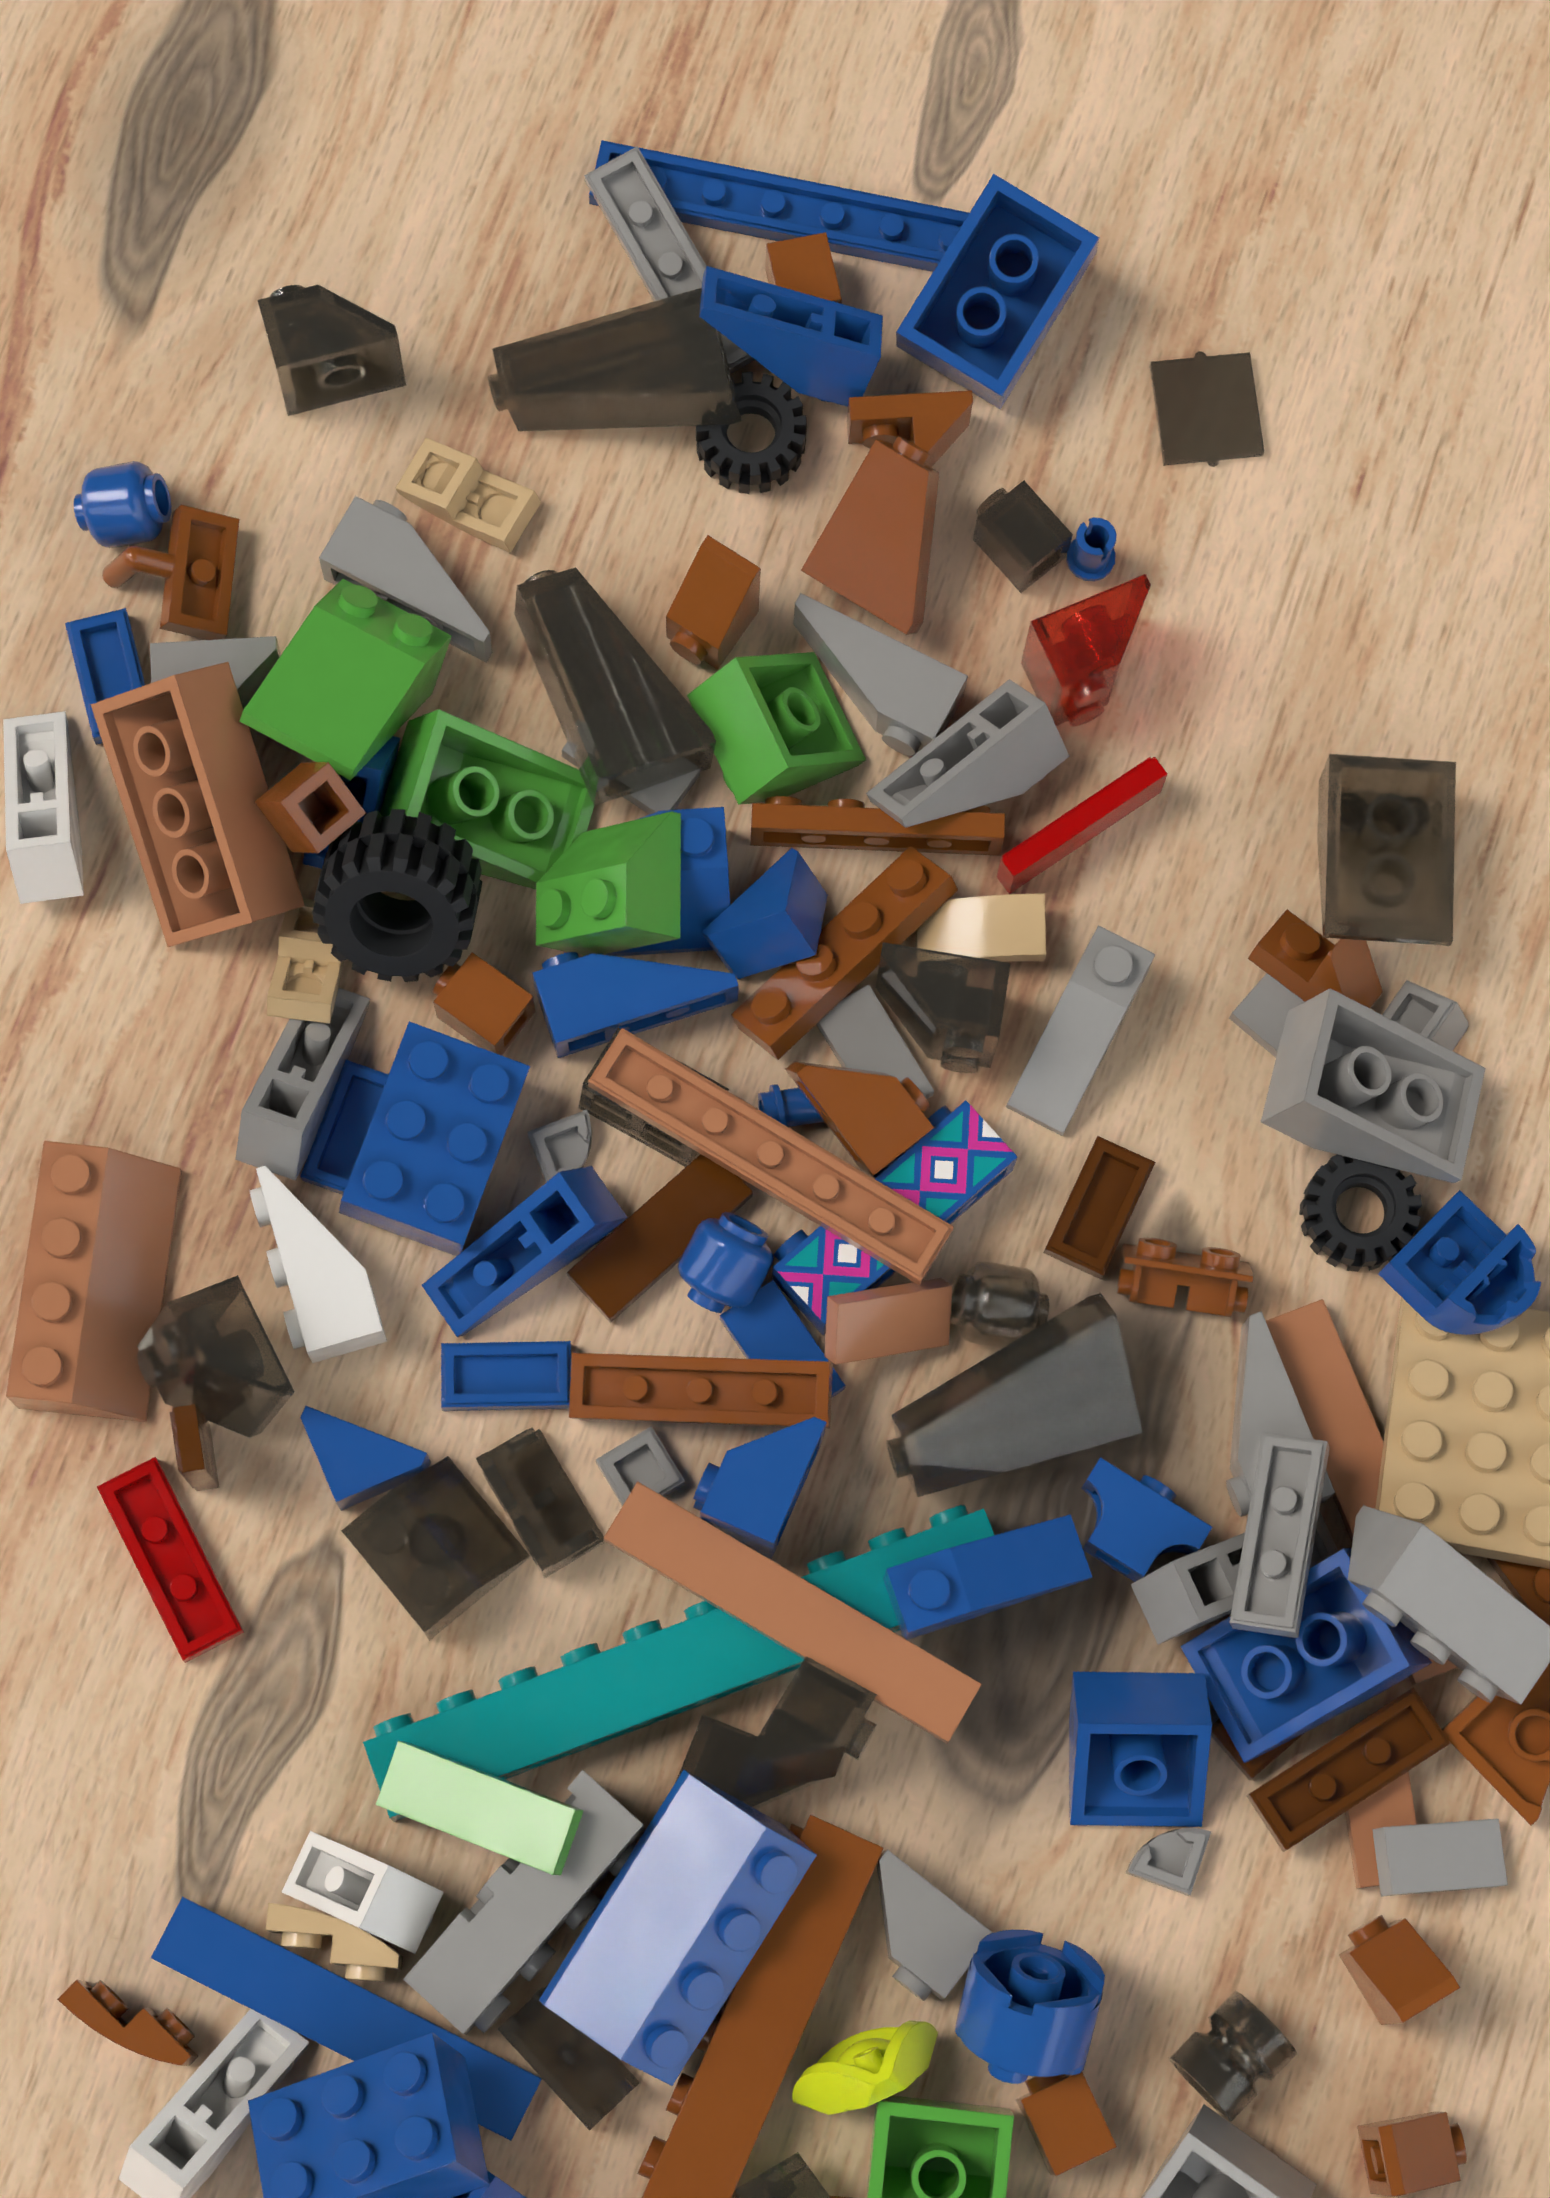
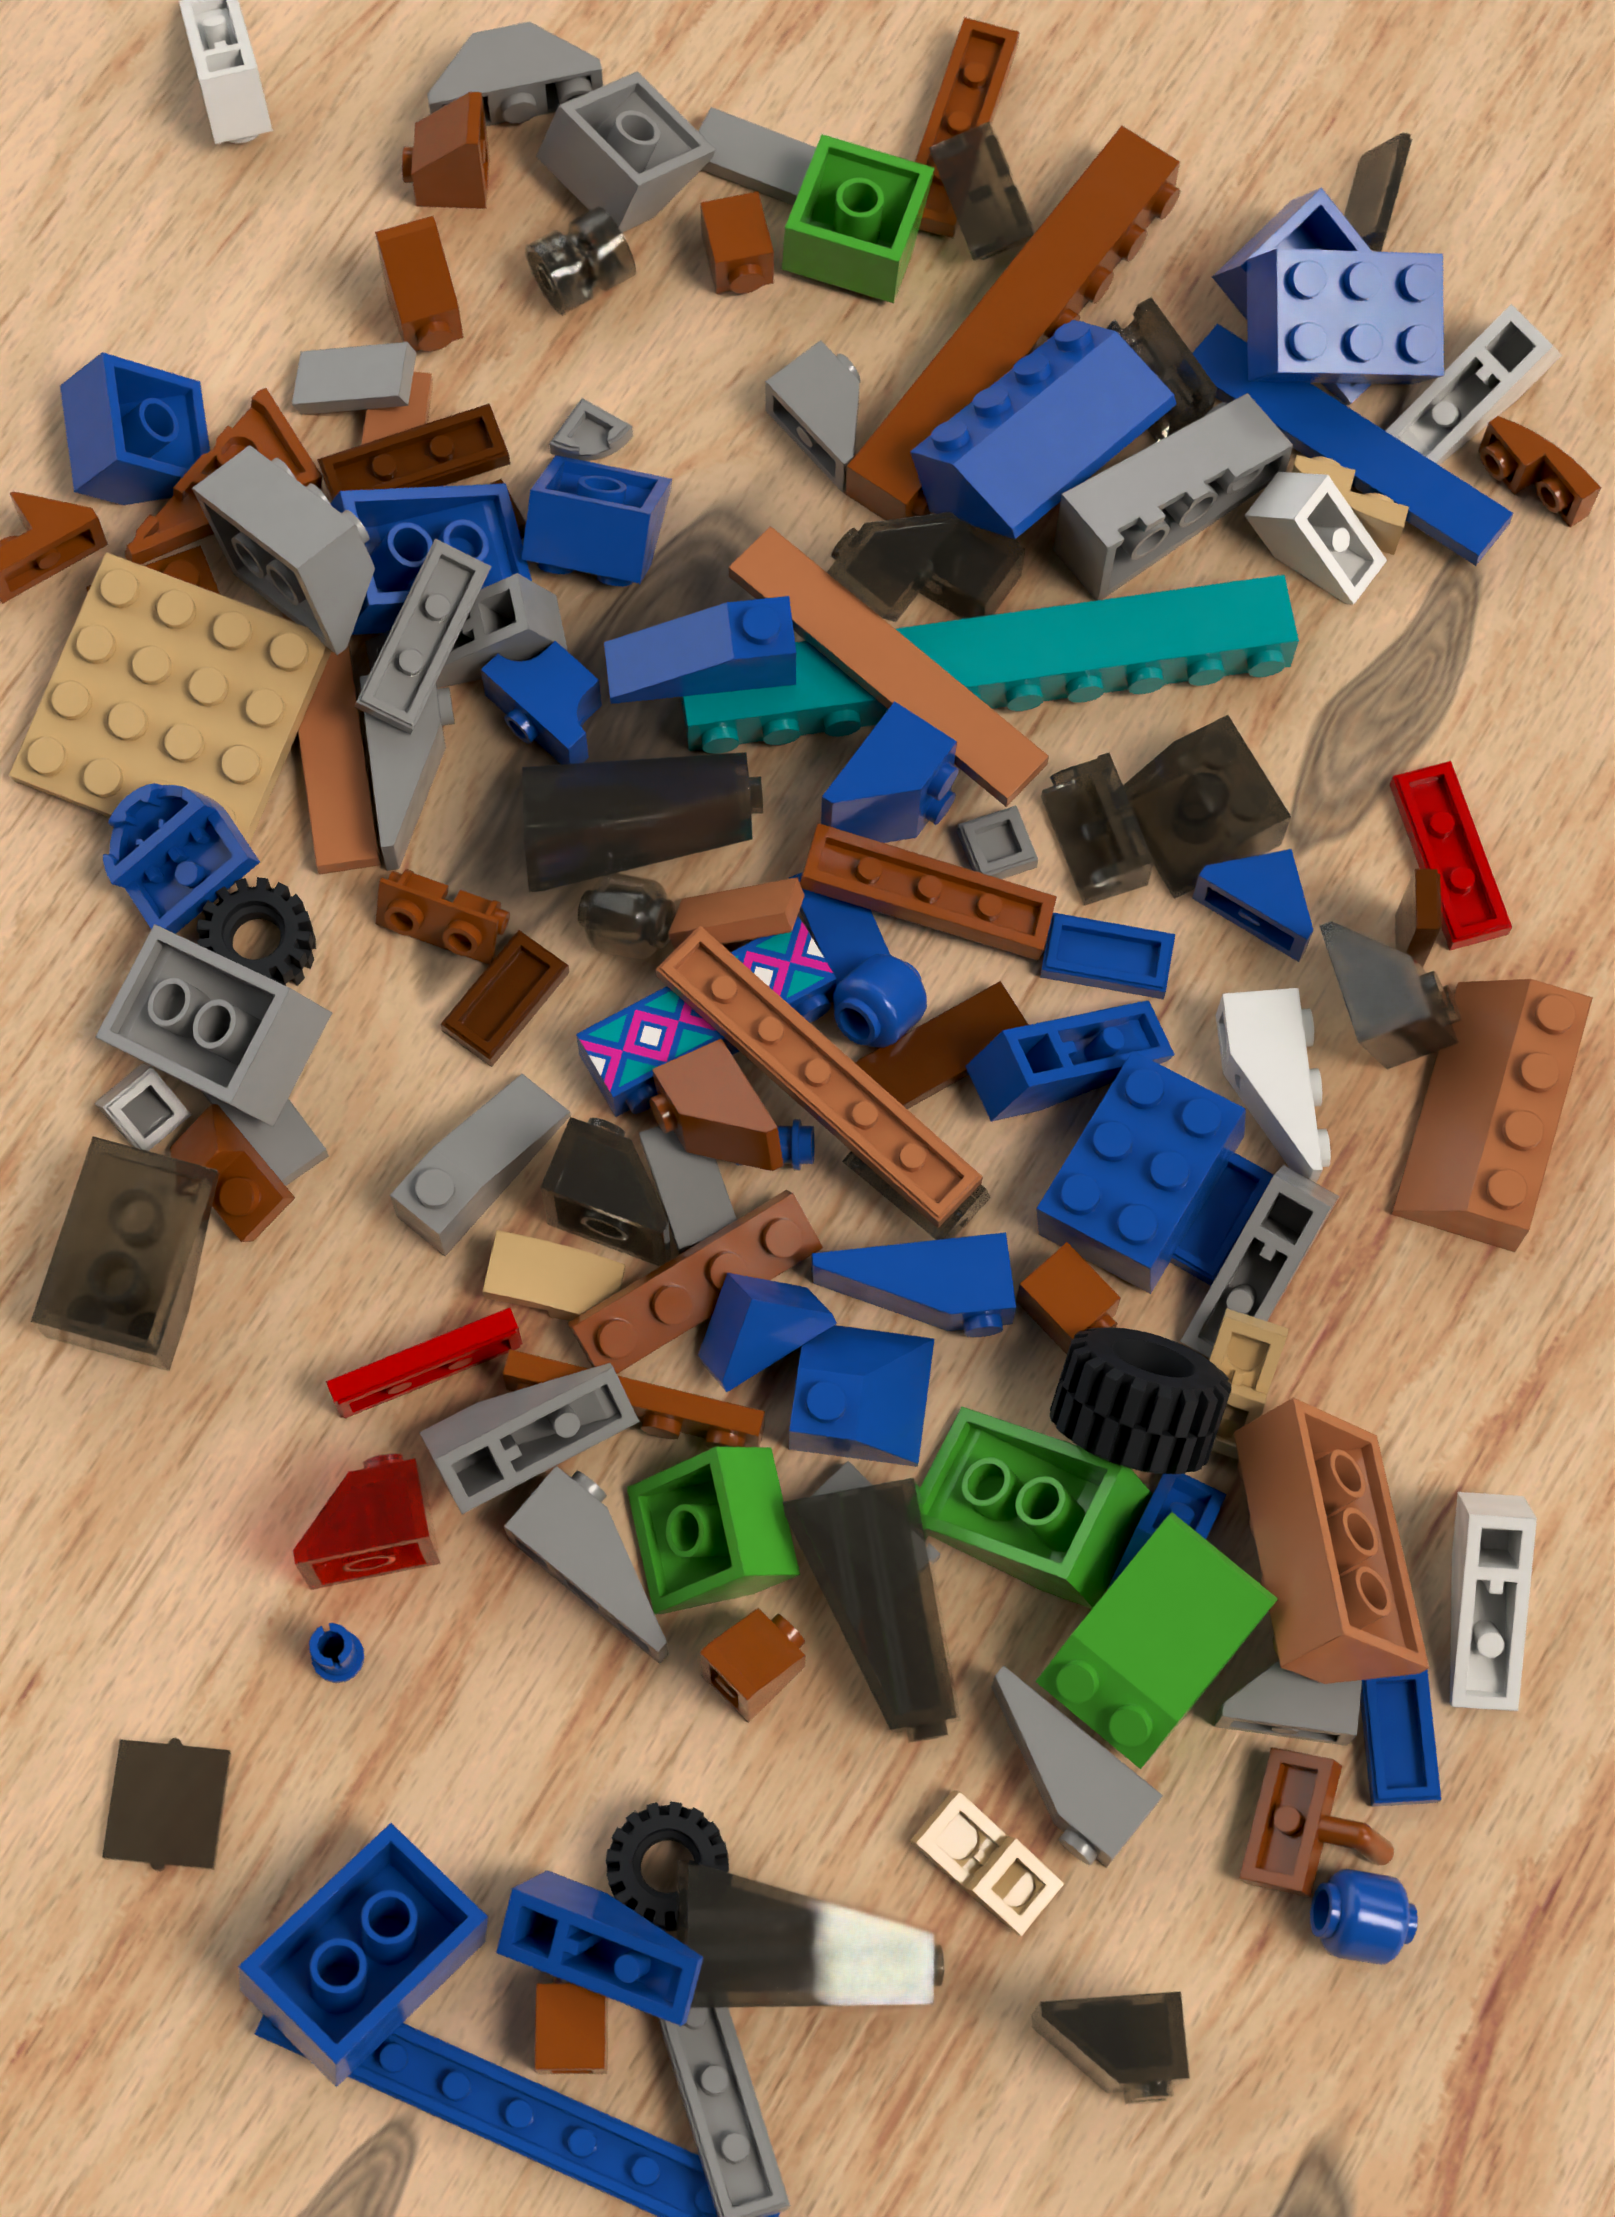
camera: 165 degrees left, 5 degrees down
dark orange brick [255,762,366,853] -> none
tile [376,1741,584,1875] -> none
light grey tile [527,1110,592,1182] -> none
bright green slope [536,811,681,956] -> none
neon yellow hat [792,2021,938,2115] -> none
dark orange slope [801,436,939,635] -> none
dark orange slope [847,390,973,467] -> none
blue brick [955,1930,1105,2084] -> none
clear smoke brick [973,480,1073,593] -> none

